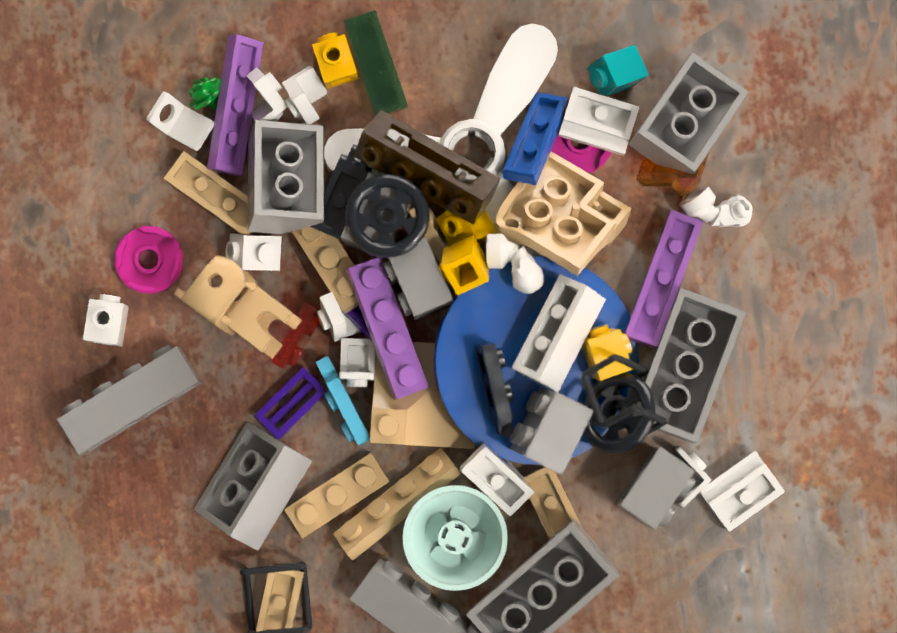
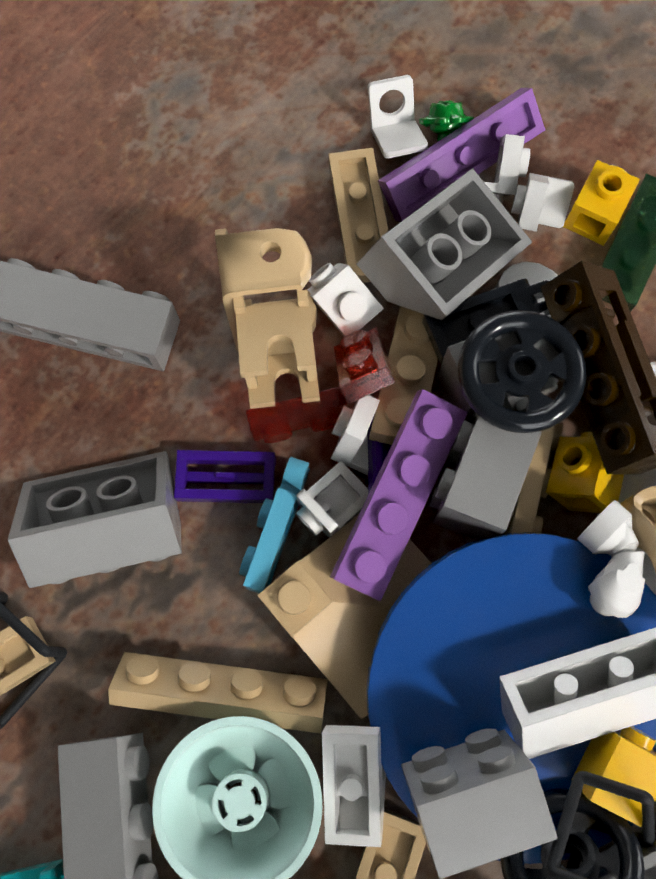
camera: 45 degrees right, 10 degrees down
white brick [83,294,129,347] -> none
dark pink tile [114,226,184,294] -> none
tan plate [284,453,390,538] -> none
yellow brick [439,235,489,295] -> none
black hinge [474,342,513,437] -> none
none -> clear red plate [334,327,395,404]

